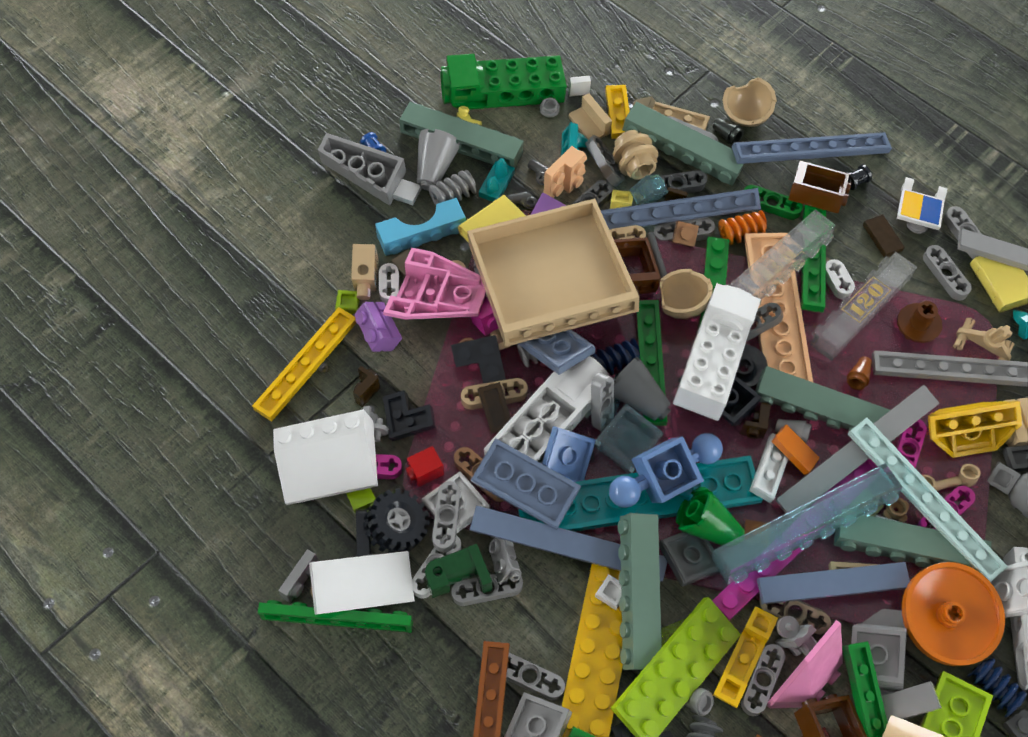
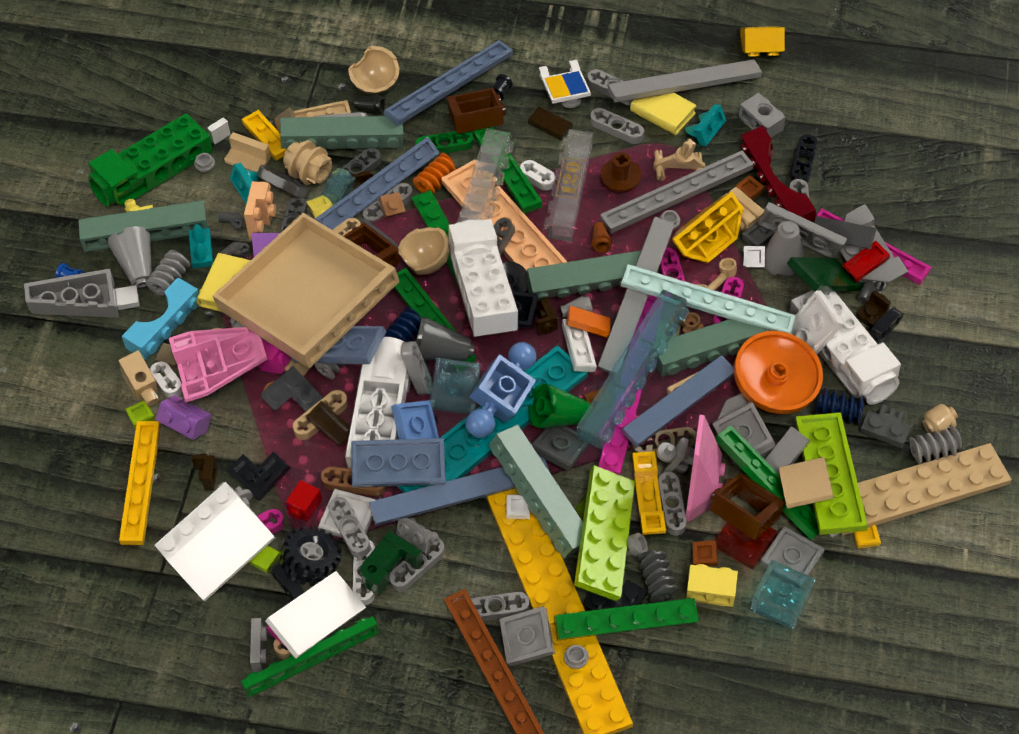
camera: 30 degrees left, 5 degrees down
none -> light grey plate [660,210,680,230]

